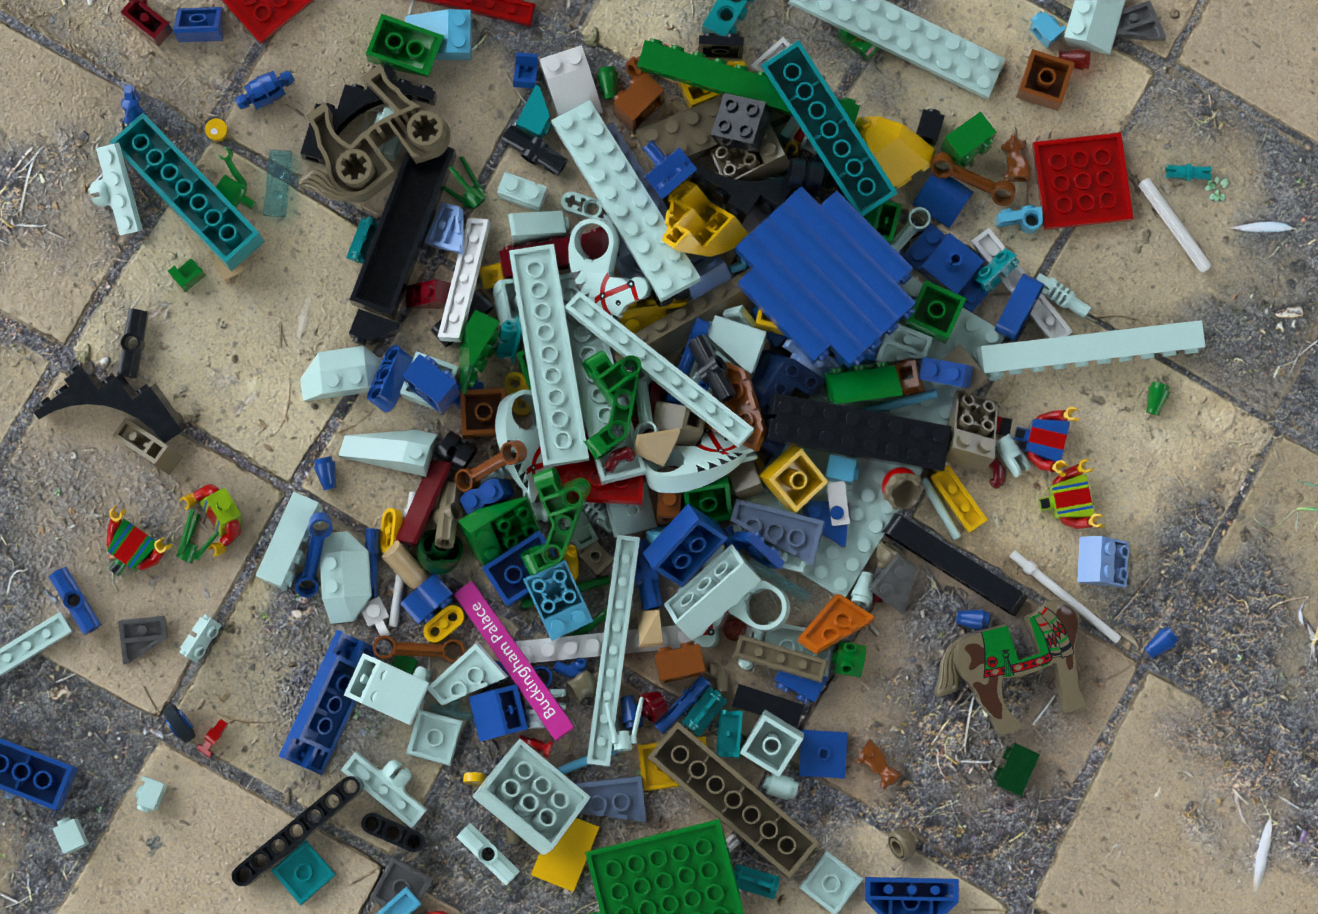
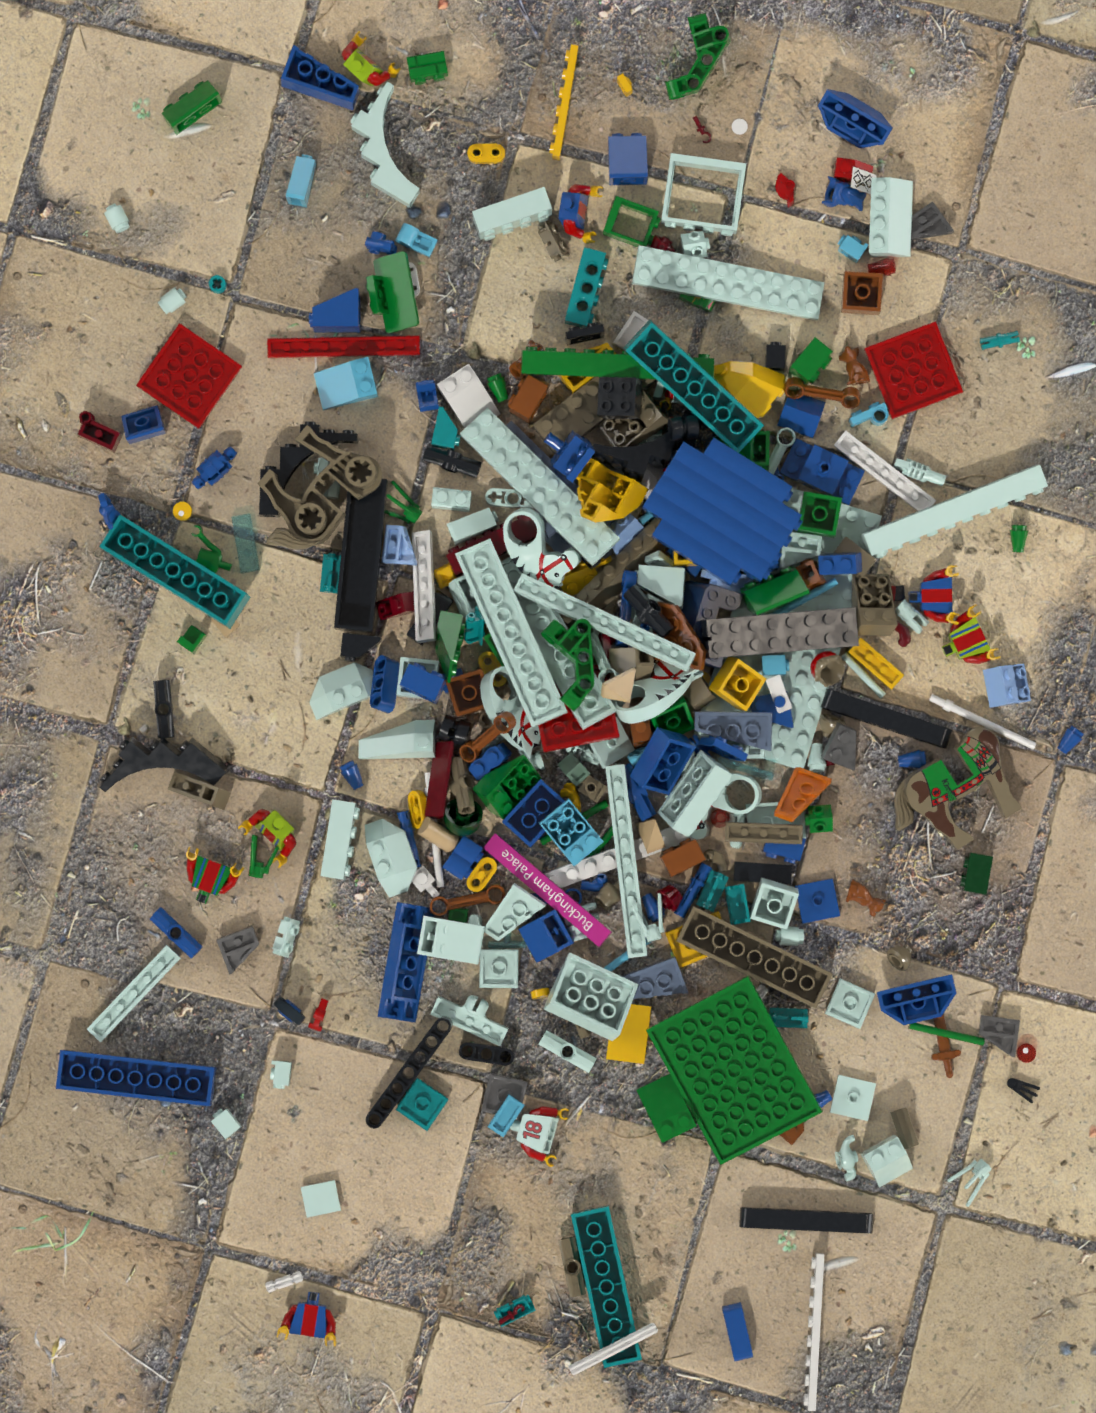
camera: 10 degrees left, 5 degrees up
light aqua plate [89,143,143,235] -> none
blue piece [295,512,333,598] -> none
green slope [366,13,444,77] -> none
red piece [519,735,554,758] -> none
green connector [521,467,591,575] -> none
dark red arm [603,446,636,473] -> none
teal hinge [973,248,1019,293] -> none
blue beam [994,273,1045,341] -> none
white axle [1139,178,1212,273] -> none

